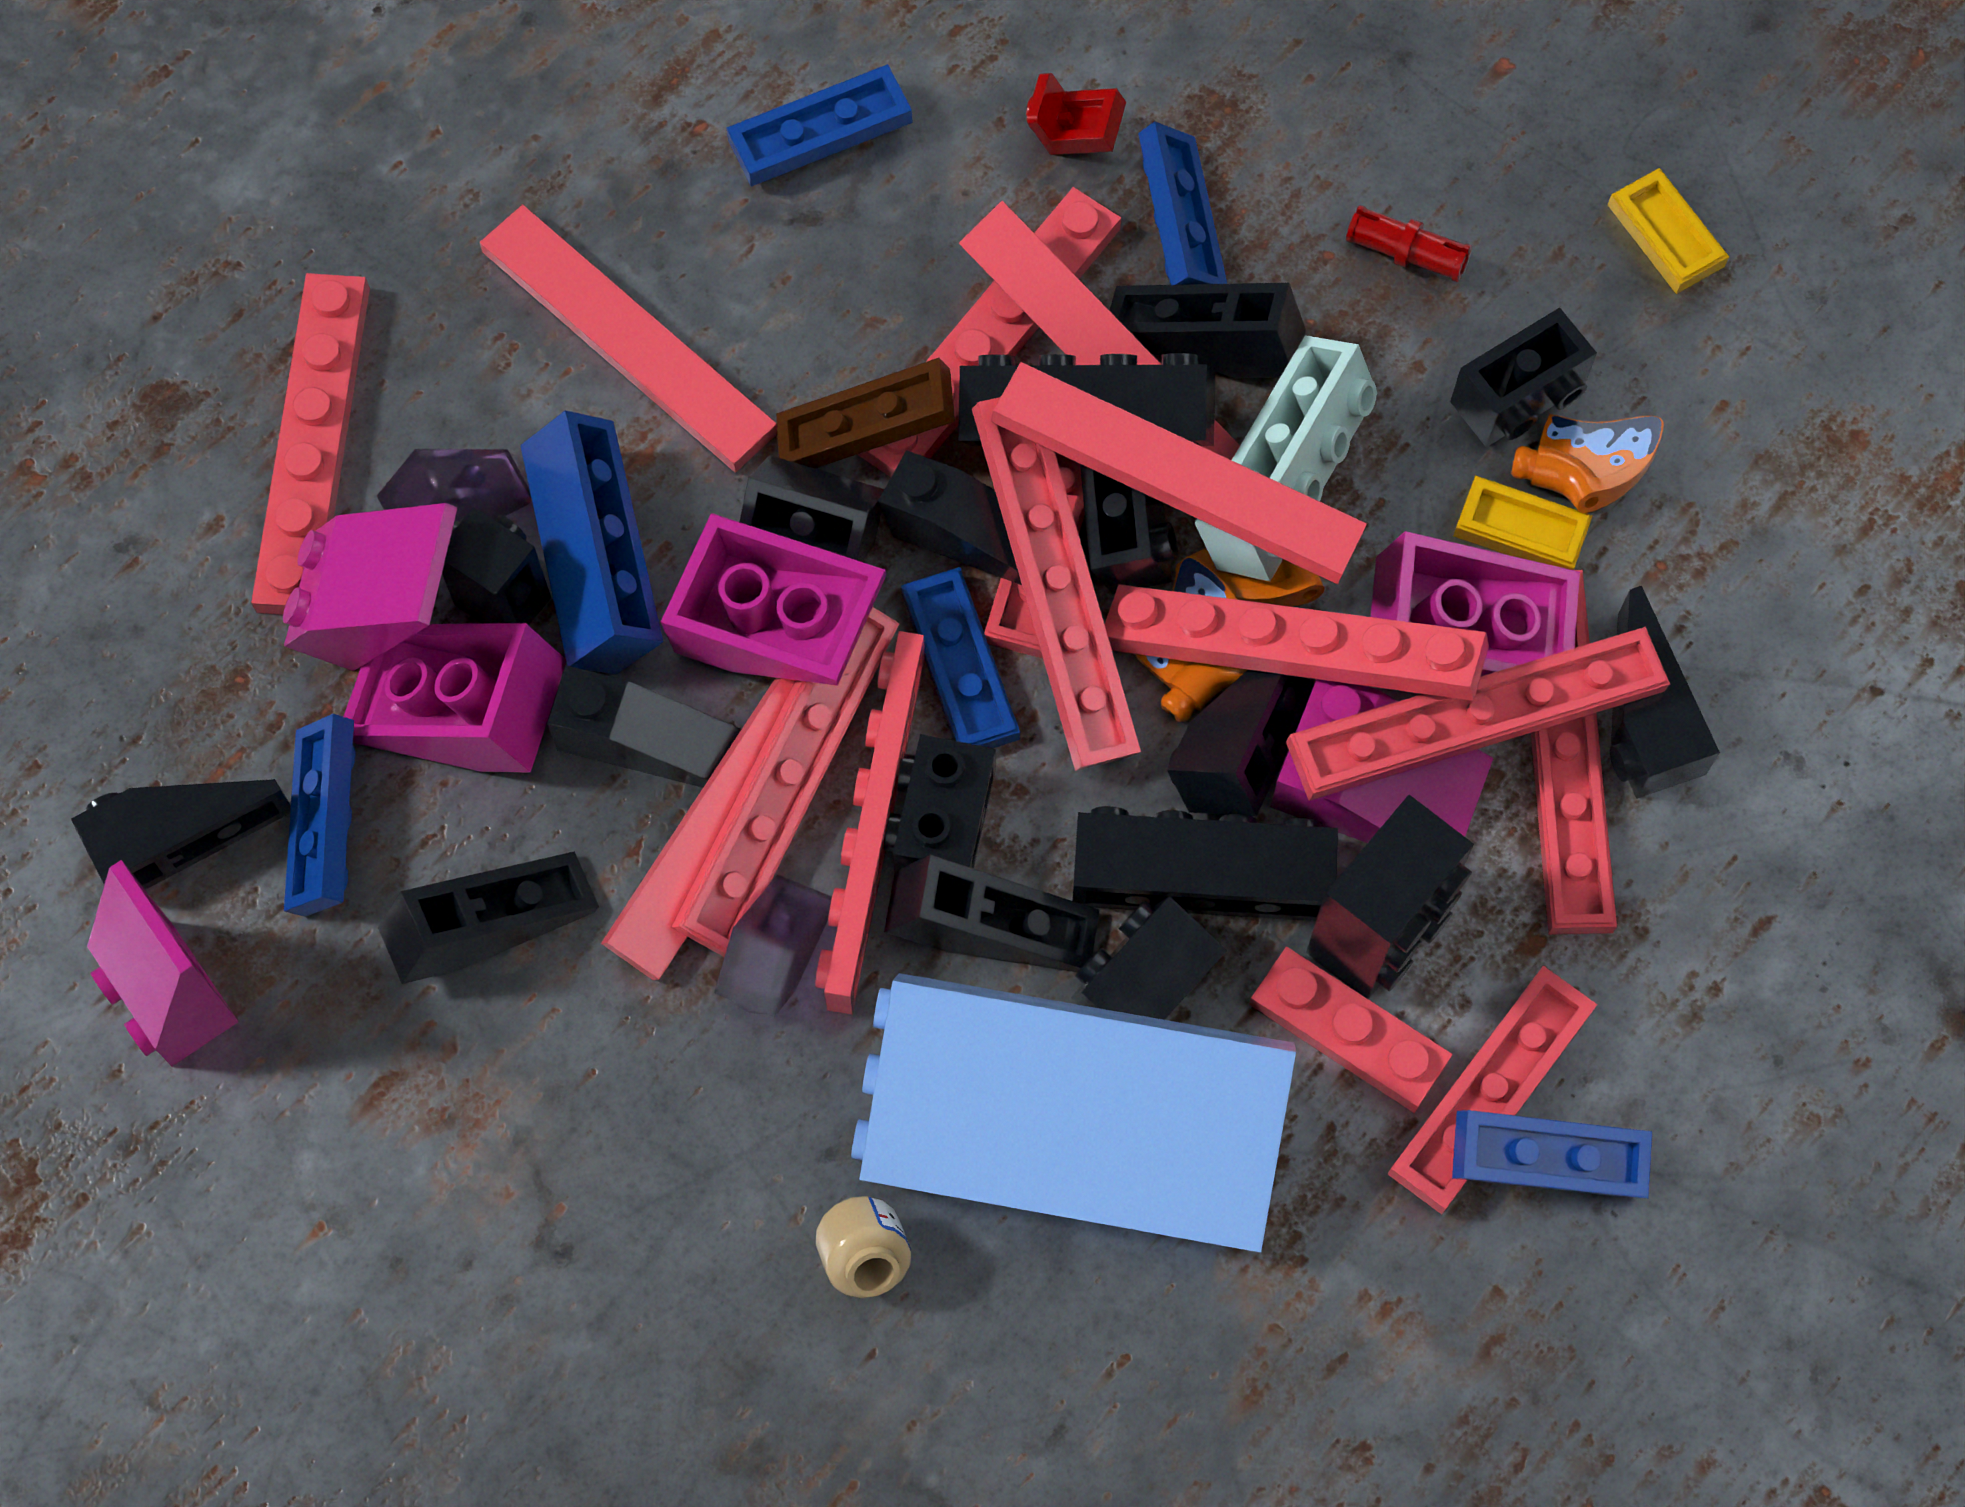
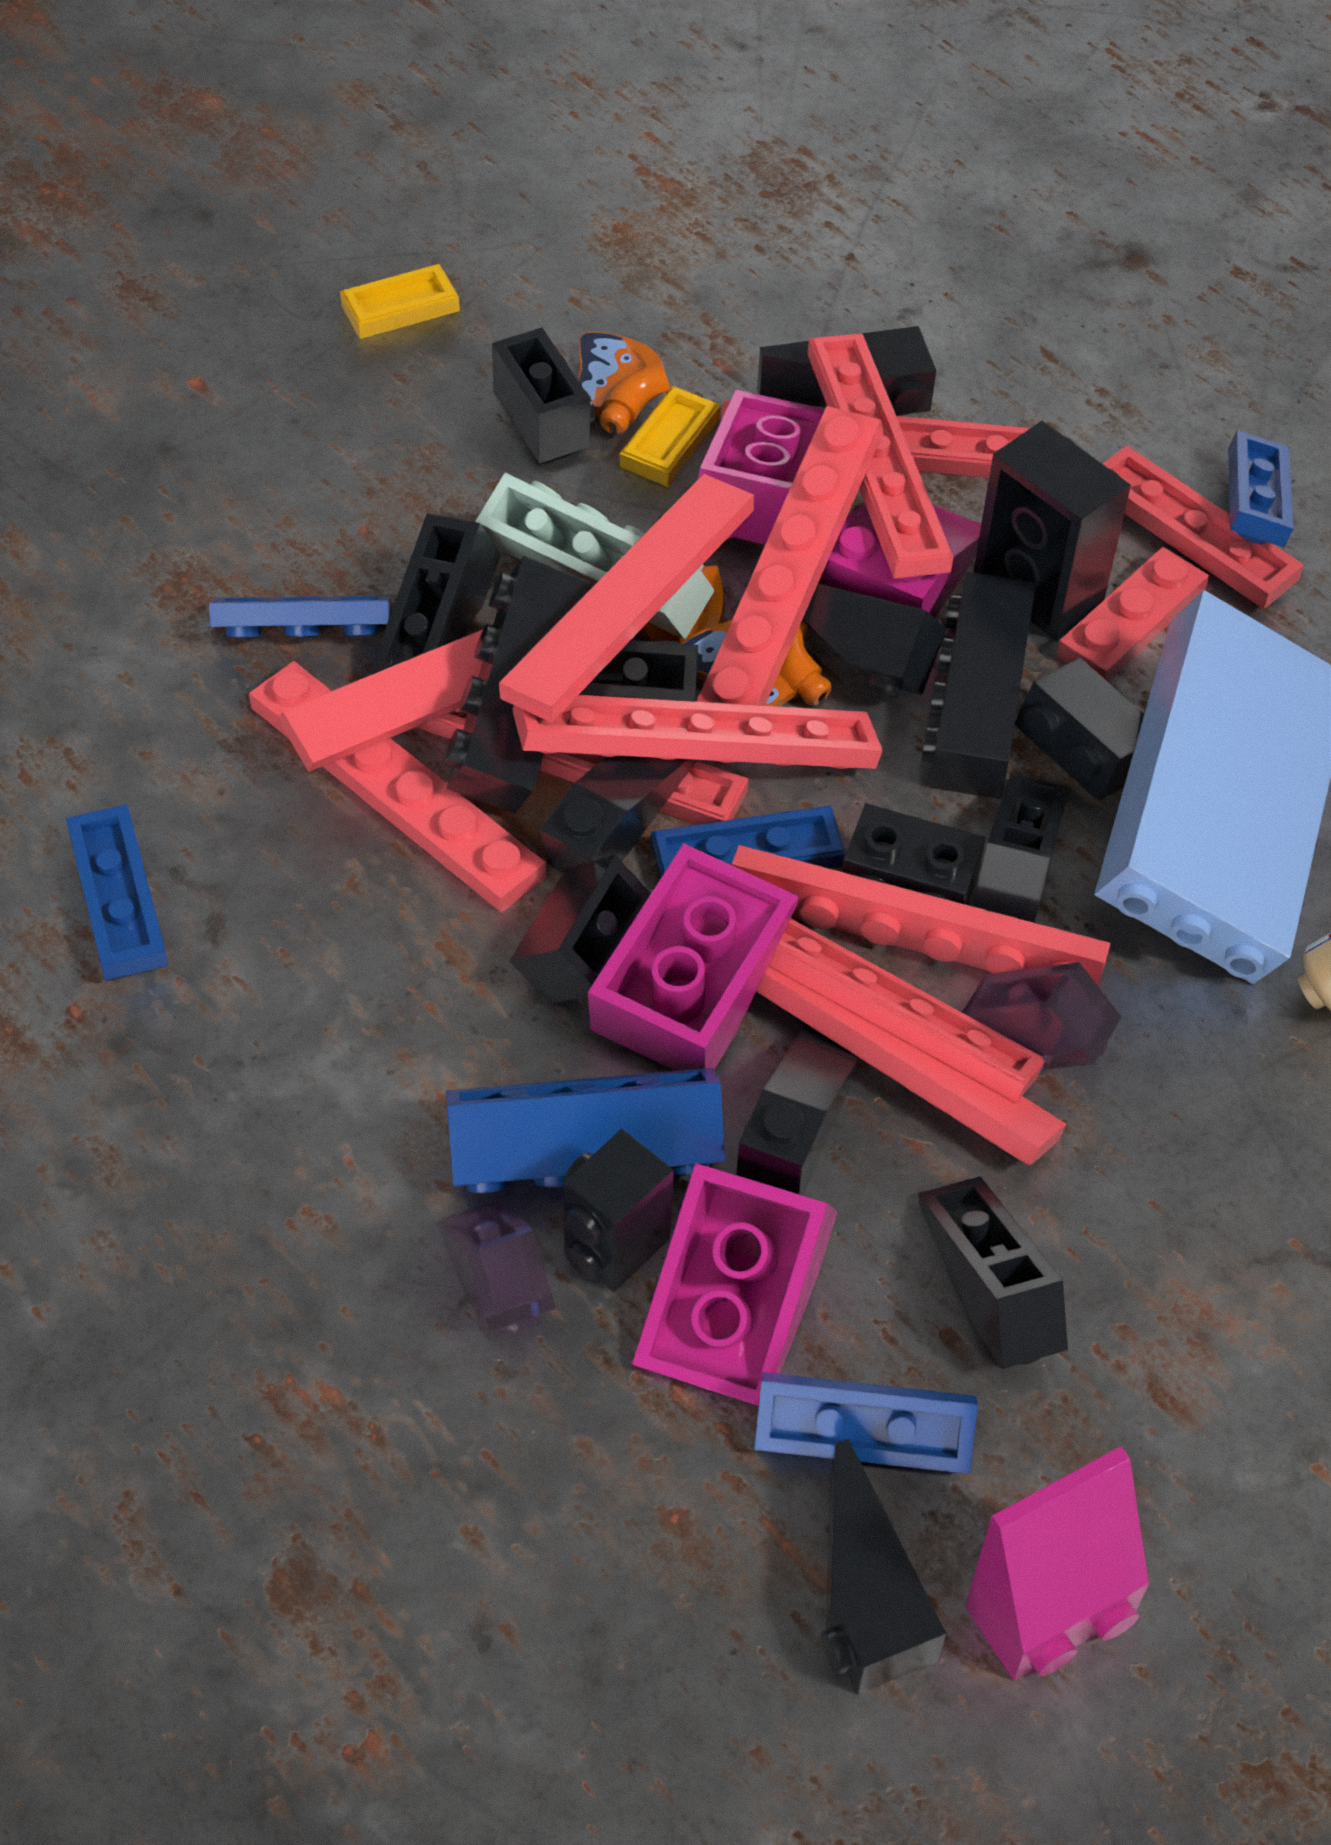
camera: 85 degrees left, 15 degrees down
coral plate [251,273,370,615] -> none
dark pink slope [283,503,458,671] -> none
coral tile [479,204,777,473] -> none
reddish brown plate [776,358,955,468] -> none
red bracket [1026,73,1126,155] -> none
red pin [1346,205,1472,282] -> none

